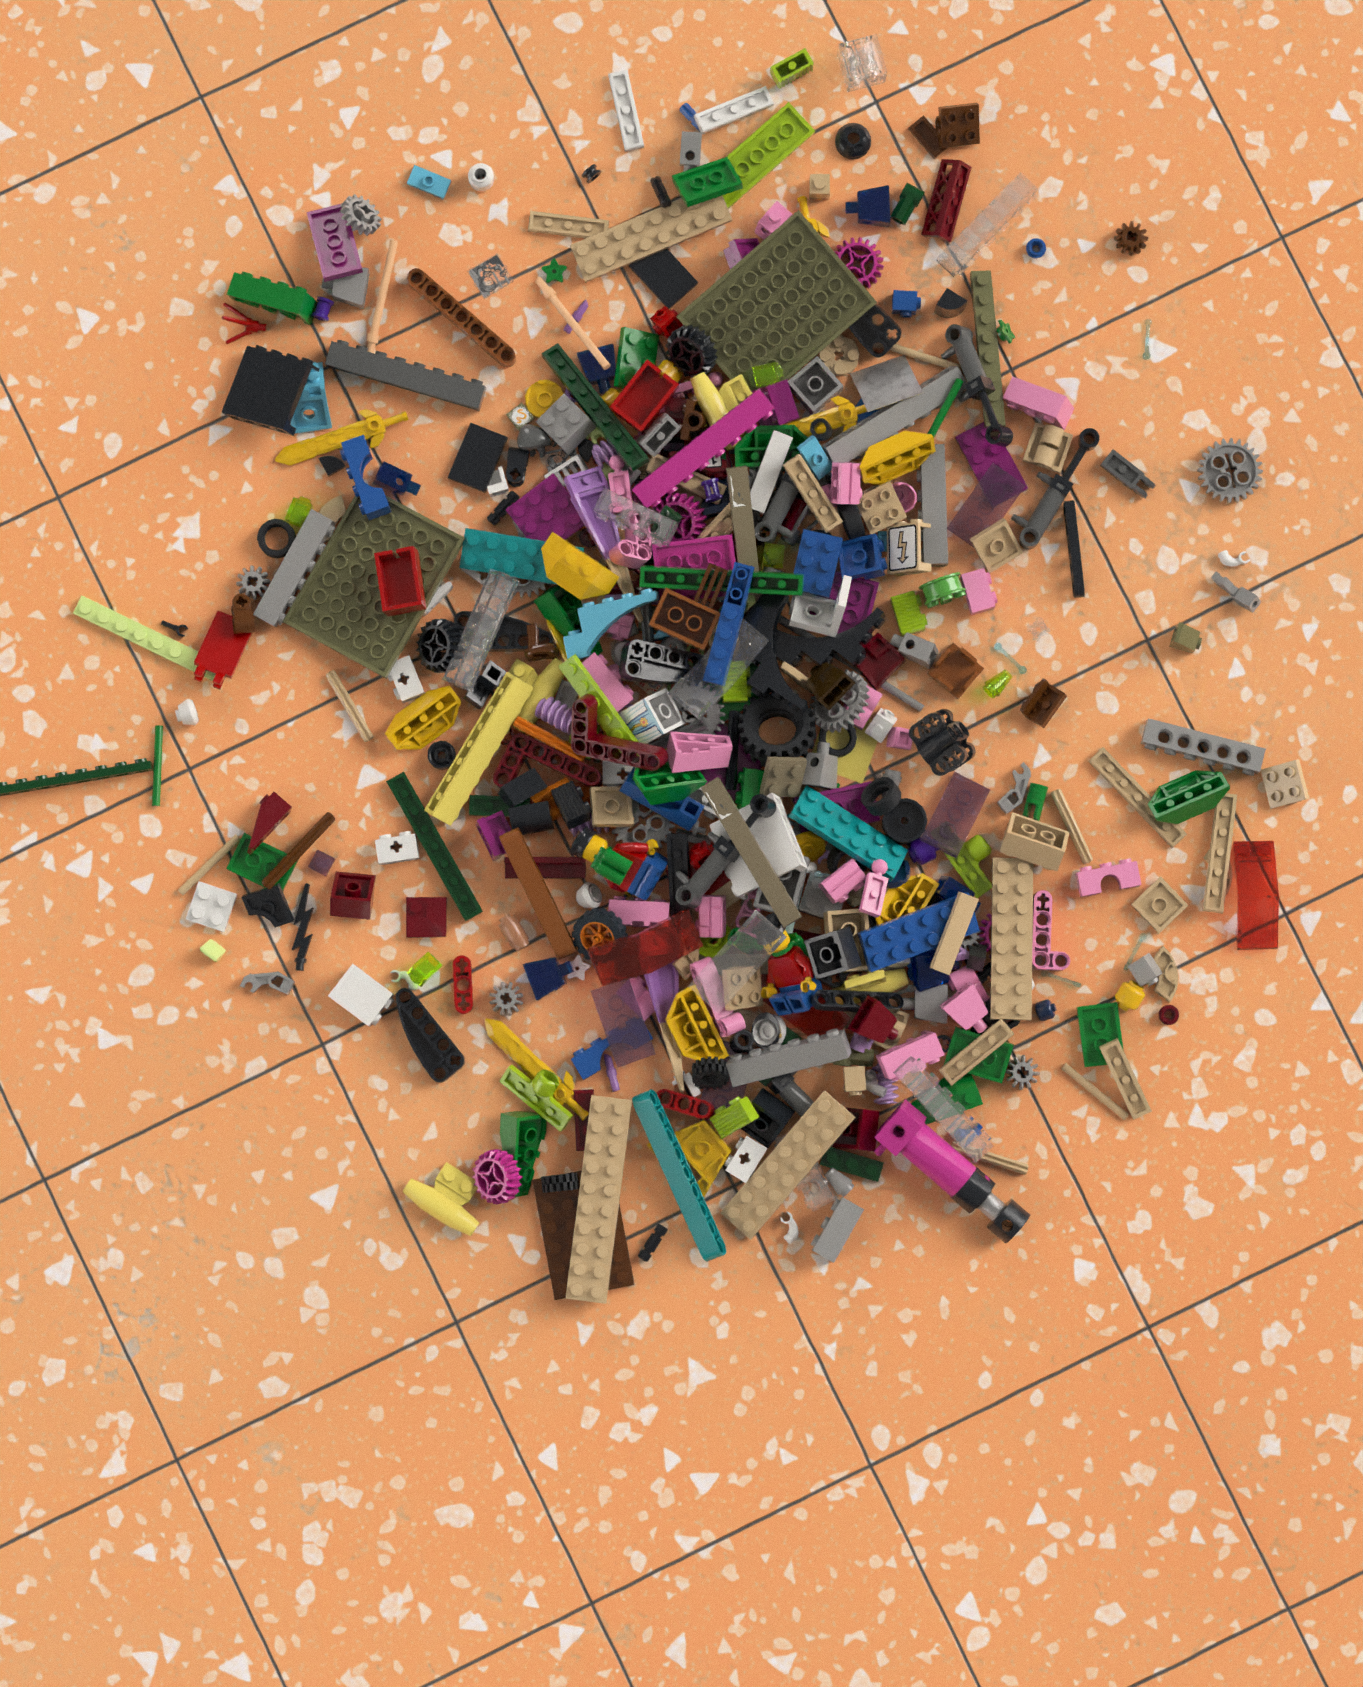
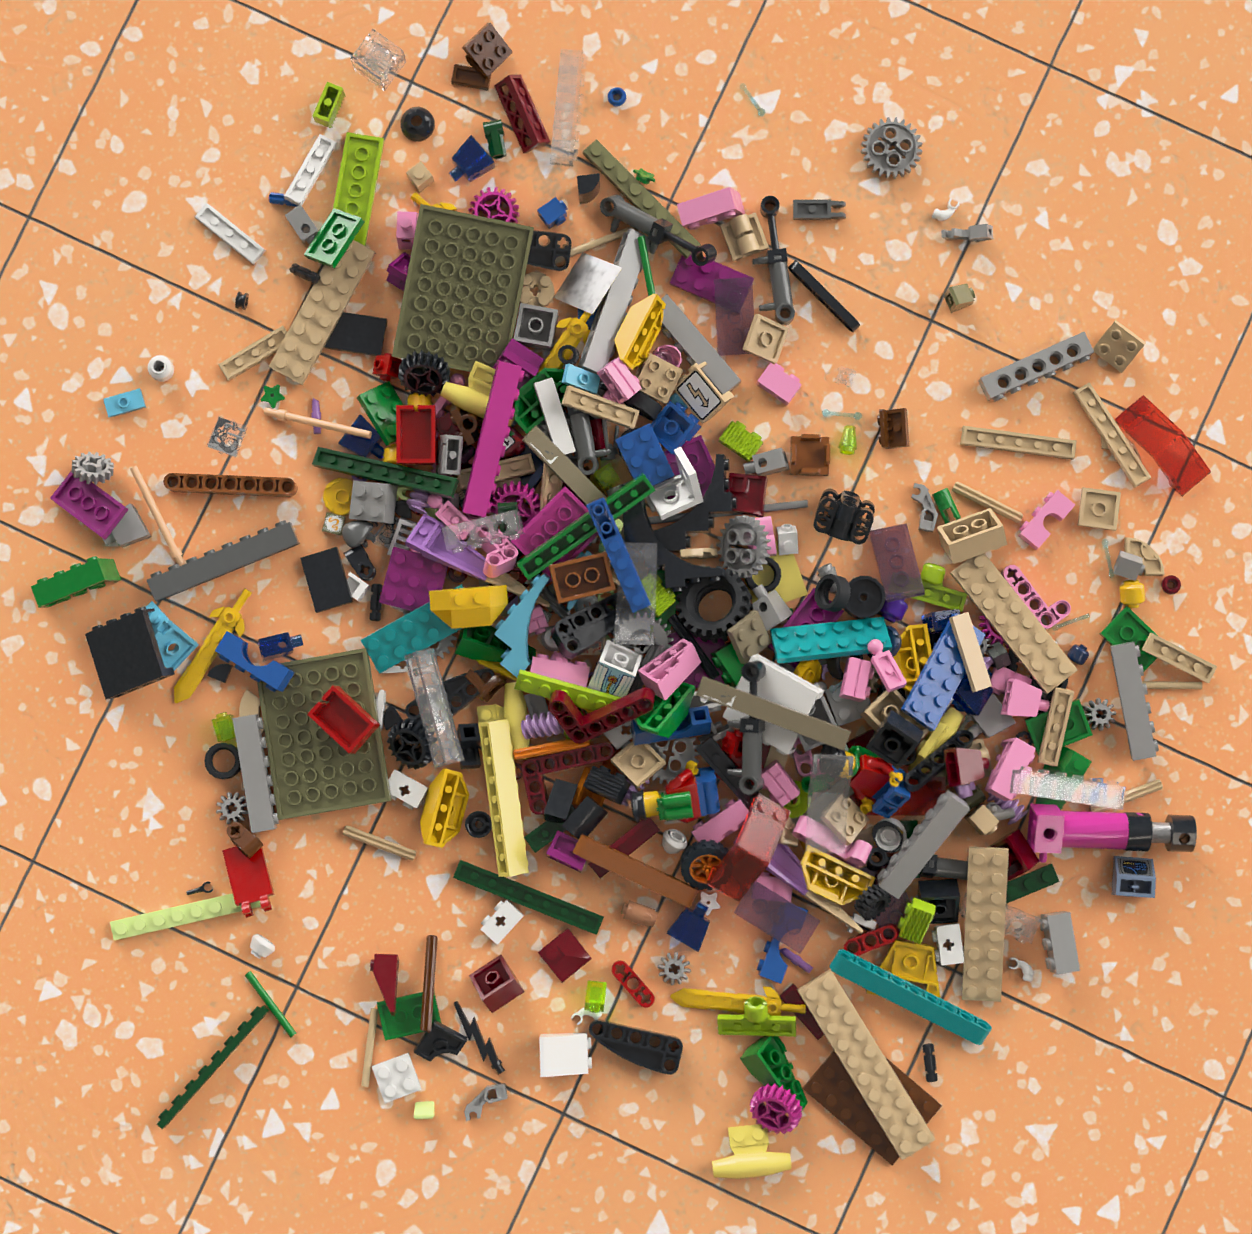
camera: 40 degrees left, 0 degrees up
red plant [222,303,266,344] -> none
plate [308,849,336,877] -> none
dark purple bush [311,297,334,322] -> none
black tyre [541,1173,579,1193] -> none
reddish brown tile [694,563,729,608] -> none
dark purple bush [701,478,723,503] -> none
clear neon green brick [752,361,784,387] -> none
dark brown torso [807,662,855,710] -> none
light grey cone [824,1167,854,1197] -> none
bright pink slope [886,727,912,750] -> none
bright green wheel [918,572,966,609] -> none
reddish brown gear [1114,221,1148,256] -> none
green wedge [1148,770,1230,824] -> none
none -> black tile [383,704,403,731]
none -> light grey brick [1110,642,1159,761]
none -> sand blue slope [1111,856,1156,898]

